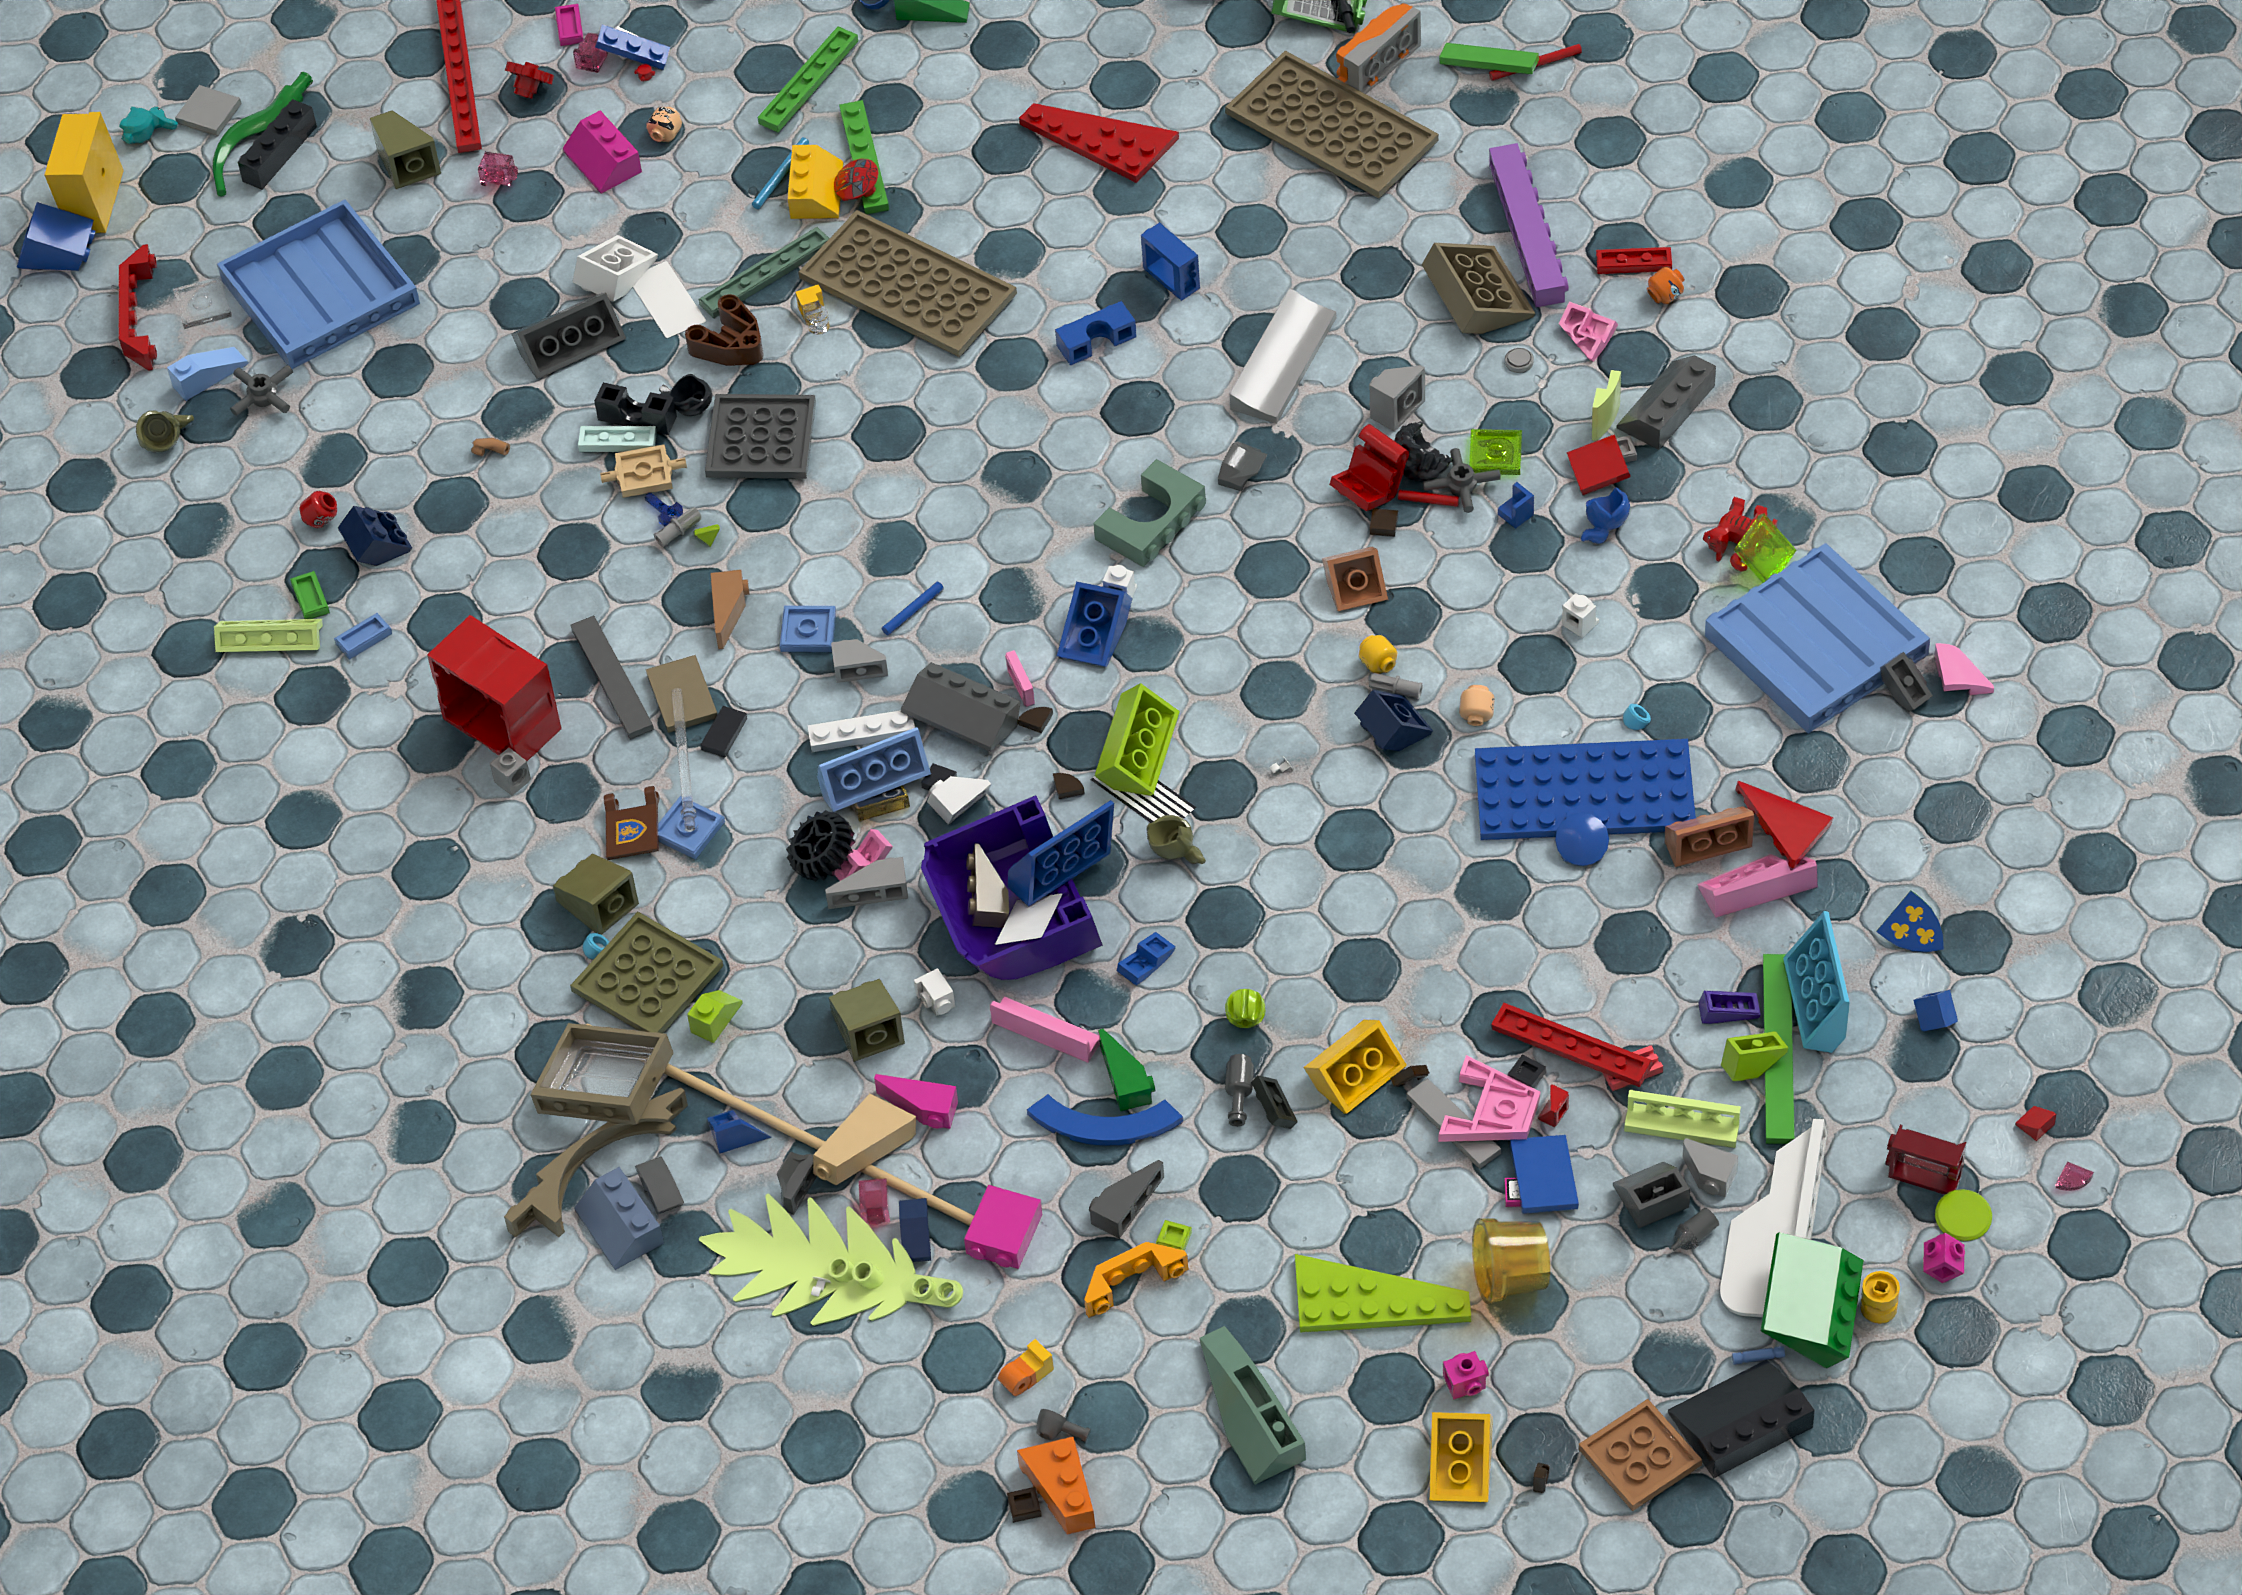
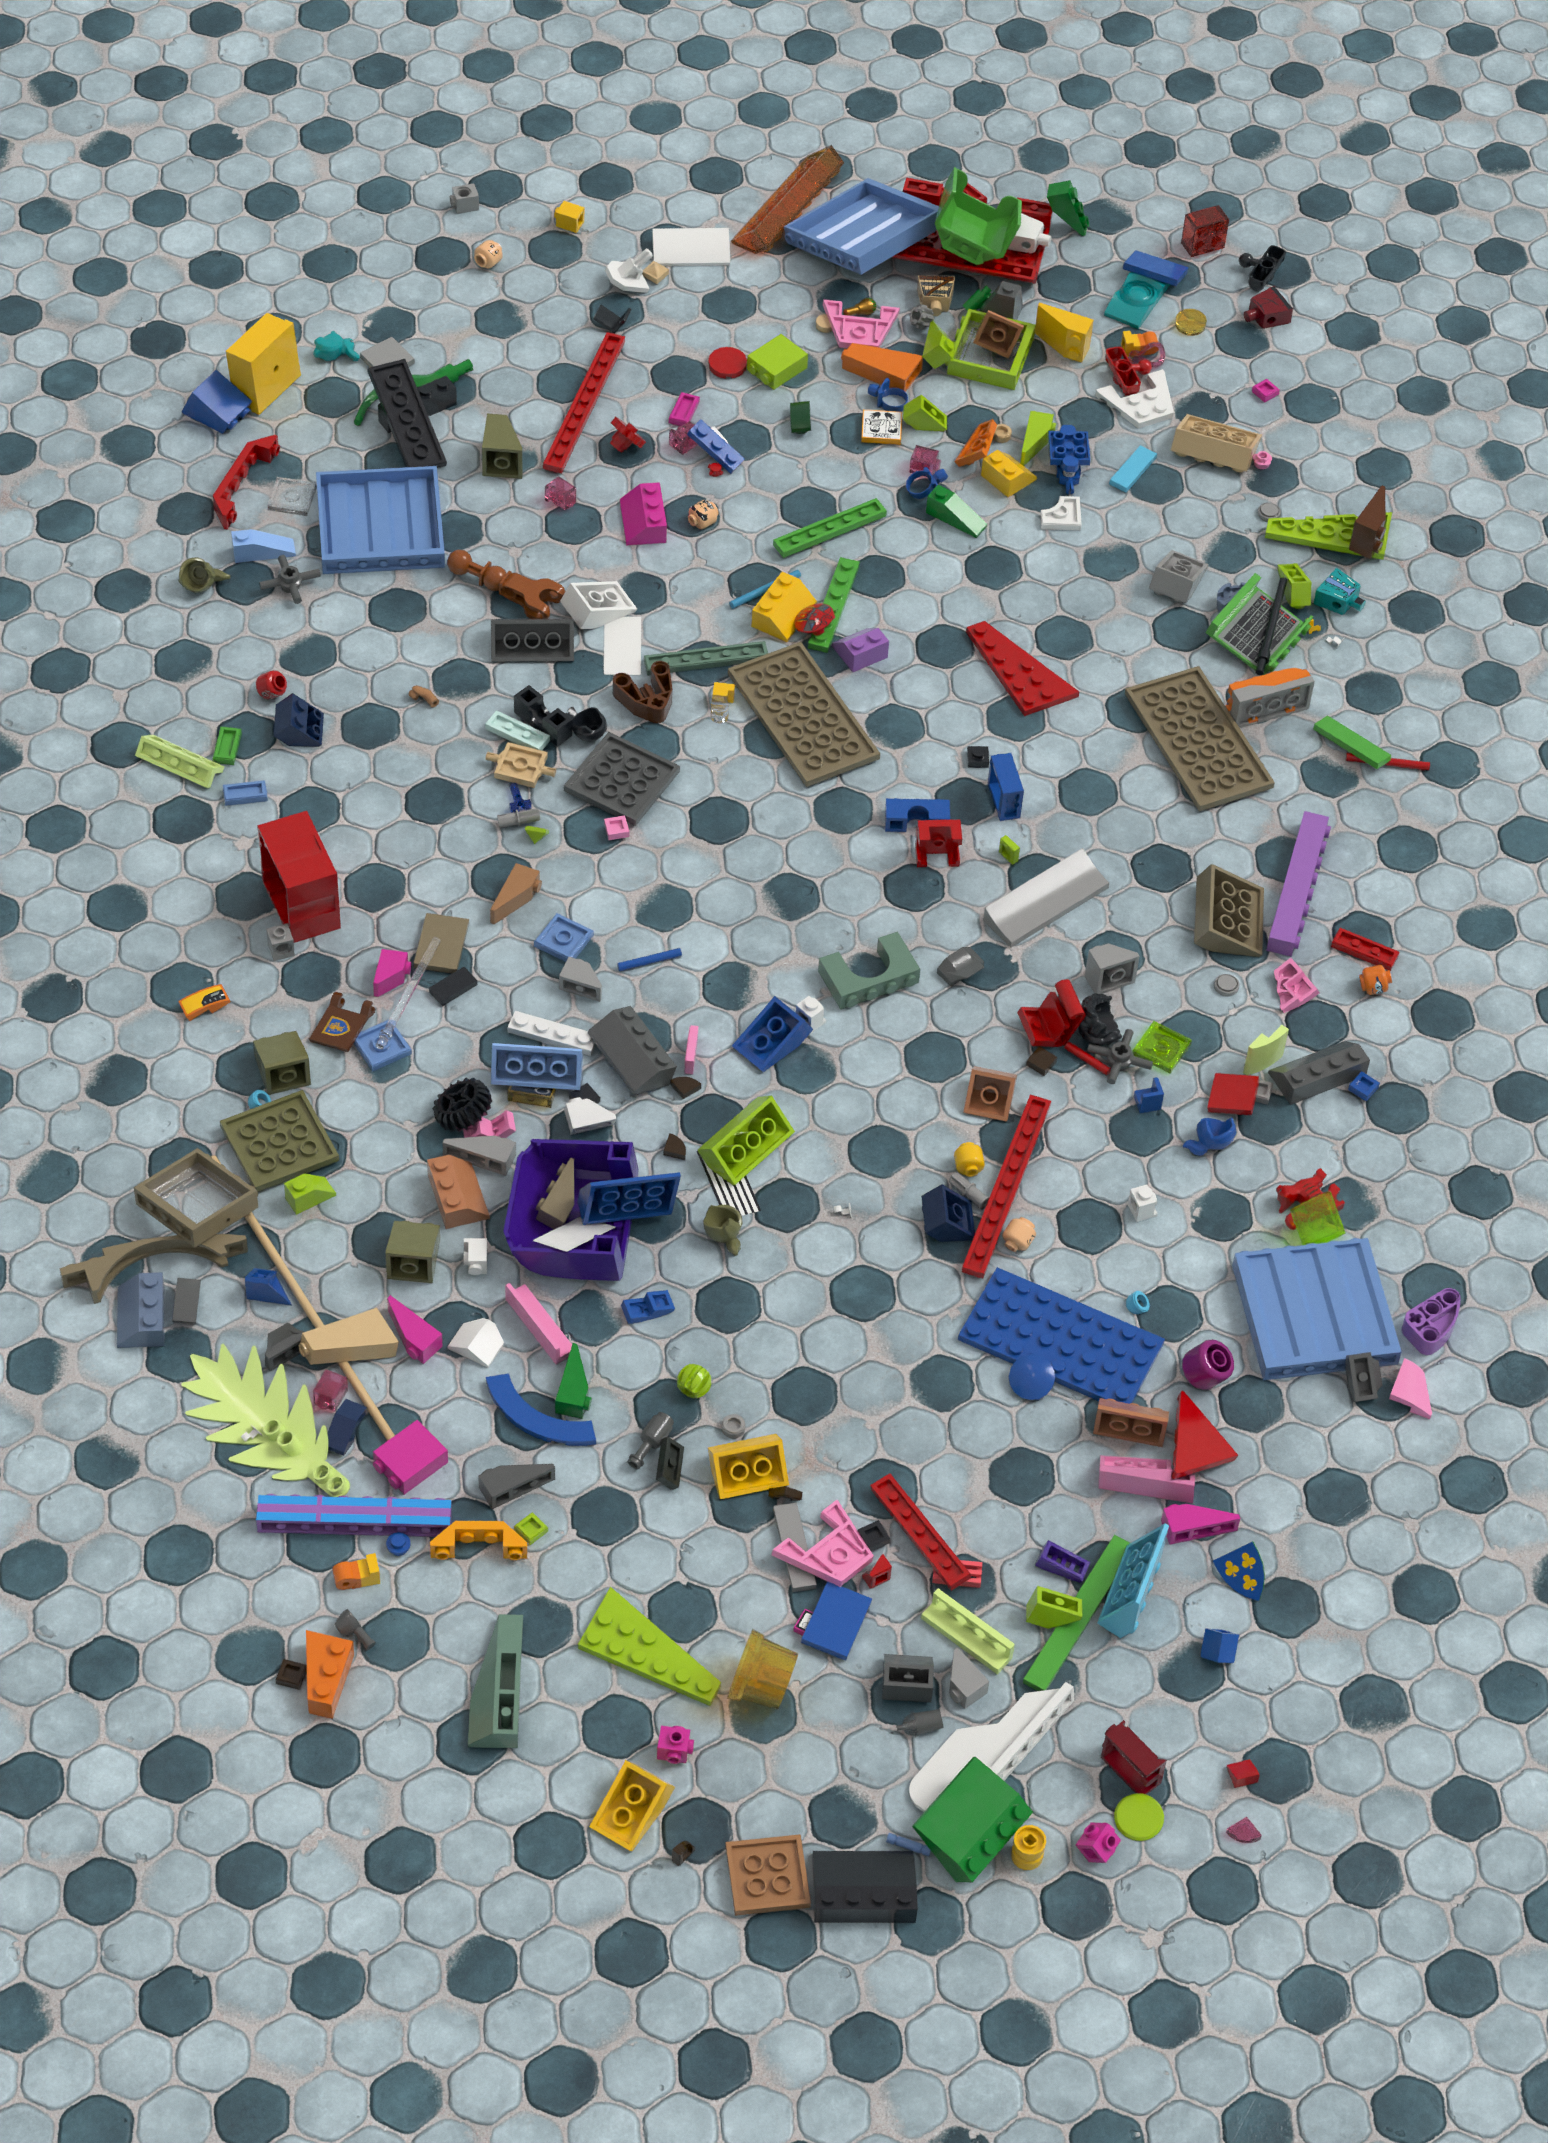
camera: 20 degrees right, 0 degrees up
dark grey tile [570,615,654,739] -> none
none -> slope [178,984,231,1021]
none -> brick [256,1494,452,1537]
none -> black tile [367,359,447,468]
none -> dark pink slope [373,949,411,997]
none -> blue plate [386,1532,411,1556]
none -> nougat slope [427,1155,490,1229]
none -> dark orange piece [447,550,566,619]
none -> white slope [448,1318,504,1368]
none -> bright pink plate [604,816,630,840]
none -> light grey tile [722,1414,745,1439]
none -> medium lavender slope [831,628,889,672]
none -> red panel [915,819,963,868]
none -> red plate [962,1094,1051,1279]
none -> black plate [967,746,989,768]
none -> lime tile [999,835,1020,865]
none -> dark pink slope [1161,1504,1240,1545]
none -> magenta head [1182,1339,1234,1390]
none -> blue plate [1348,1071,1380,1101]
none -> medium lavender beam [1401,1288,1460,1355]

